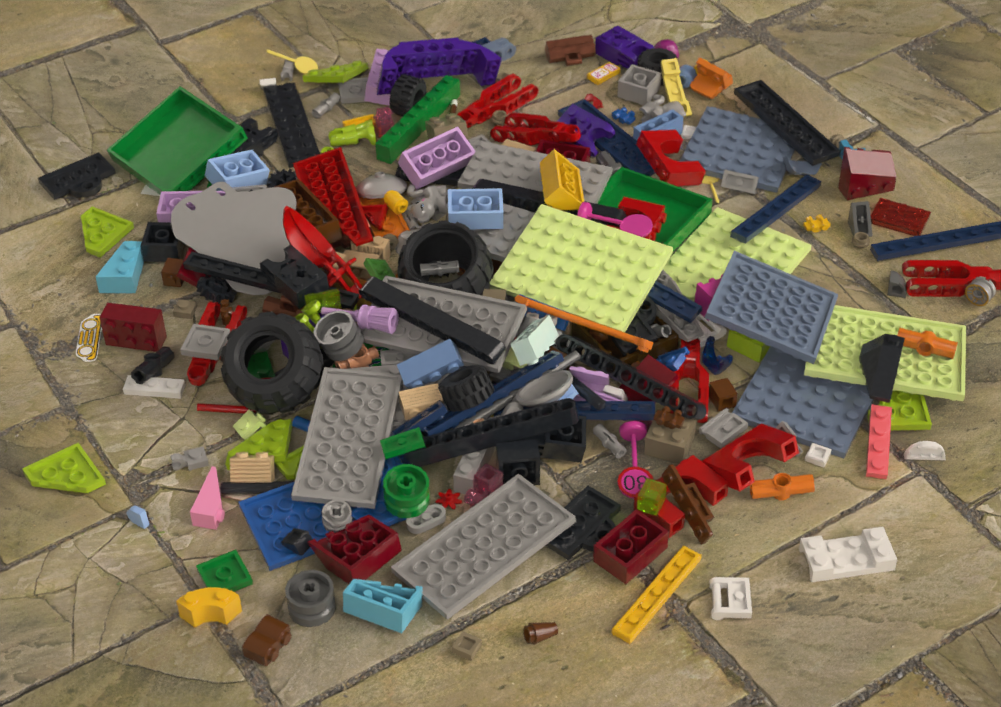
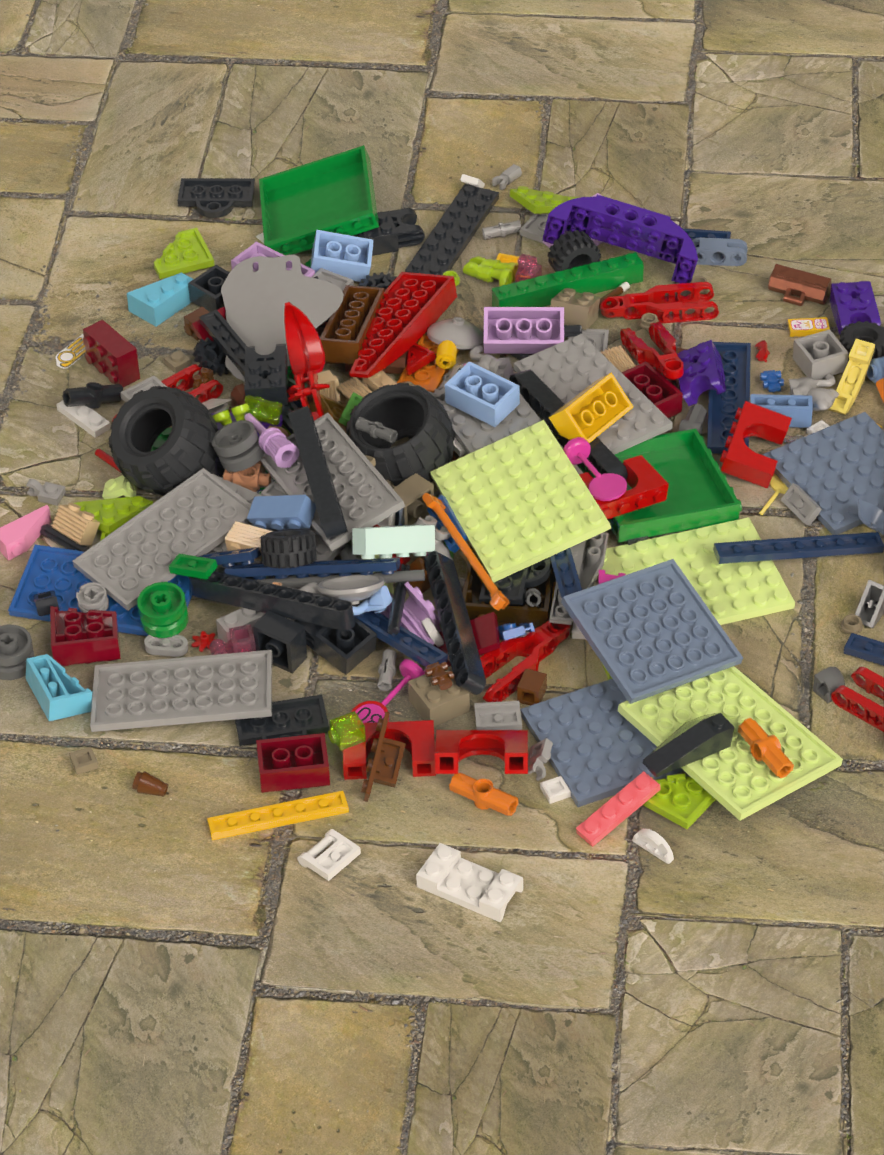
camera: 40 degrees right, 0 degrees up
light yellow piece [266,50,318,74] -> none
clear blue helmet [702,336,733,375] -> none
yellow piece [803,214,831,233] -> none

